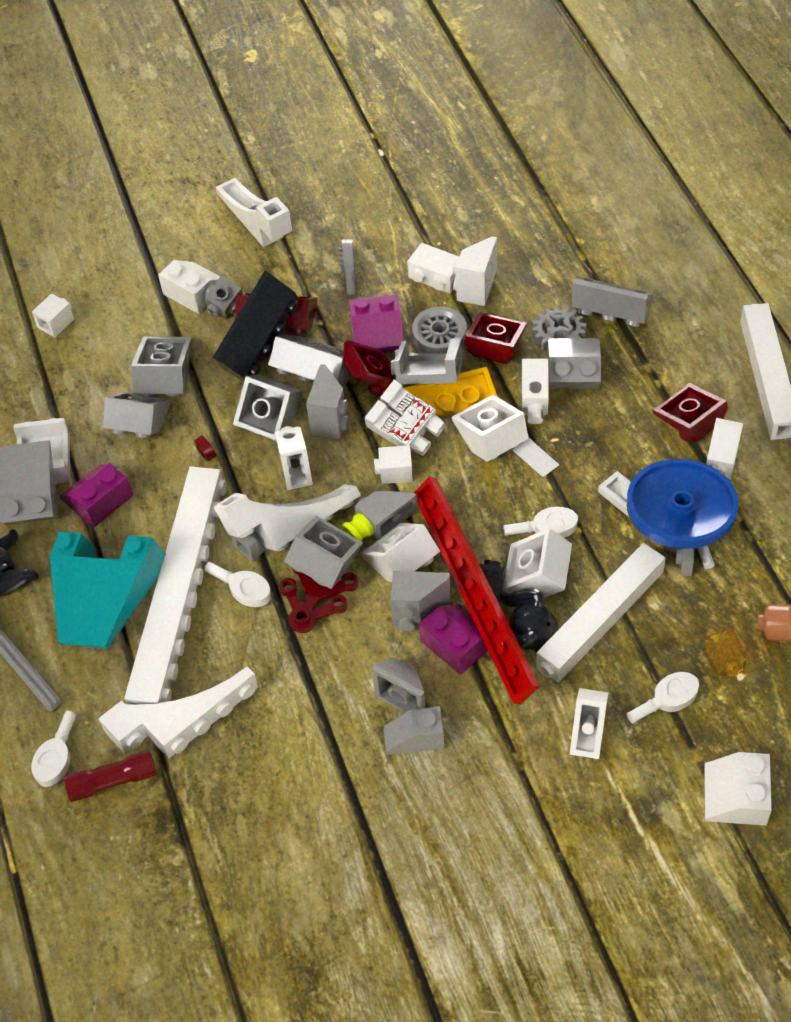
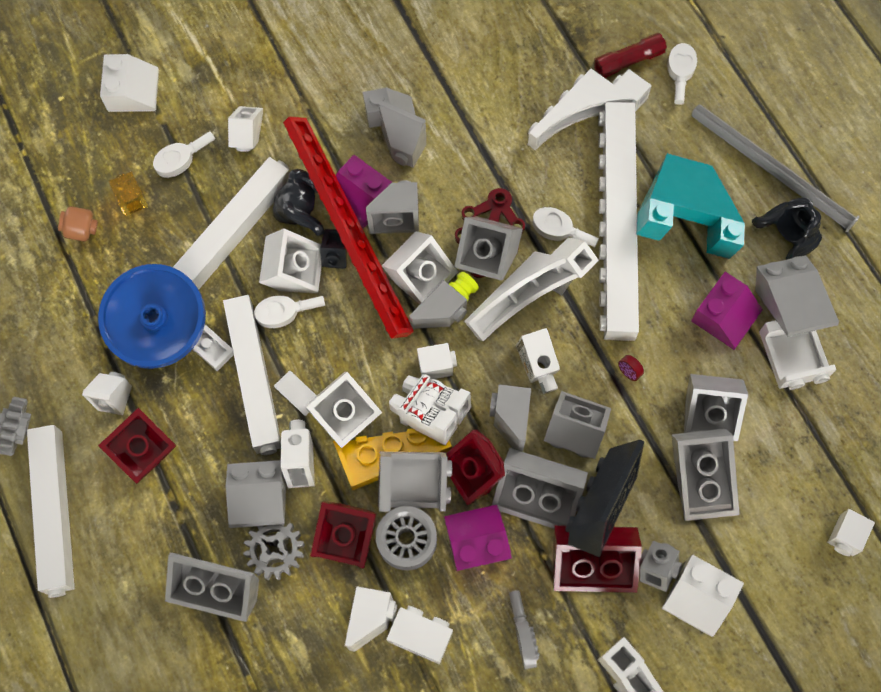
camera: 170 degrees right, 15 degrees up
none -> white brick [223,295,281,455]

